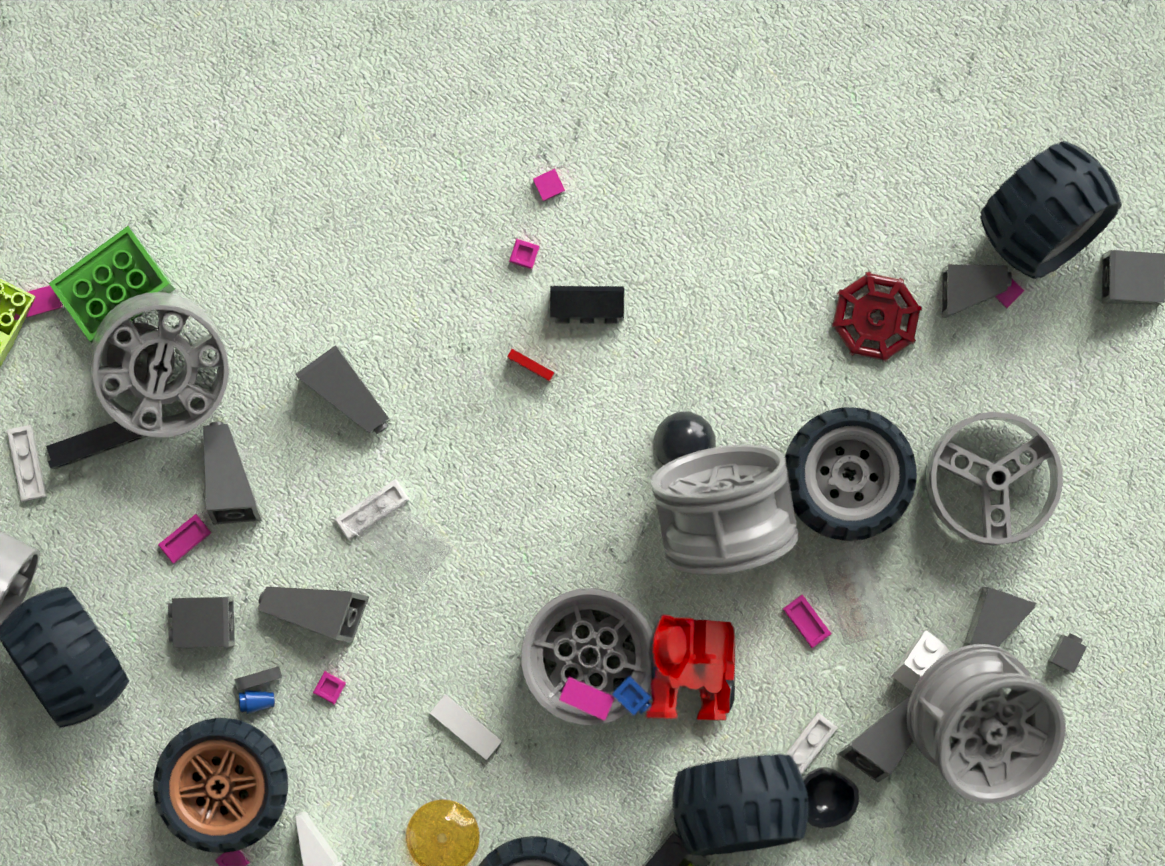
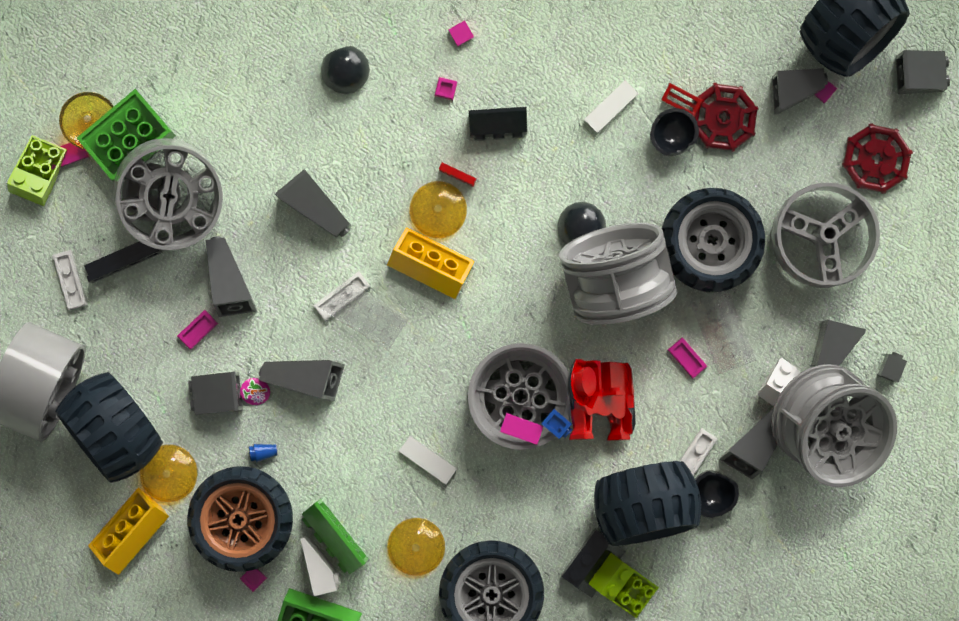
camera: 10 degrees left, 0 degrees up
dark grey beam [234,666,282,691] -> none
dark pink tile [313,671,346,704] -> none
none -> clear yellow dish [59,91,114,149]
none -> yellow slope [88,487,169,575]
none -> clear yellow dish [140,444,198,502]
none -> sticker [240,378,270,405]
none -> bright green slope [302,499,369,575]
none -> black cylinder [321,46,370,94]
none -> yellow slope [387,227,475,299]
none -> clear yellow dish [410,181,467,238]
none -> white tile [584,80,639,133]
none -> black cylinder [650,108,699,156]
none -> red tile [661,83,704,118]
none -> dark red plate [842,123,913,194]

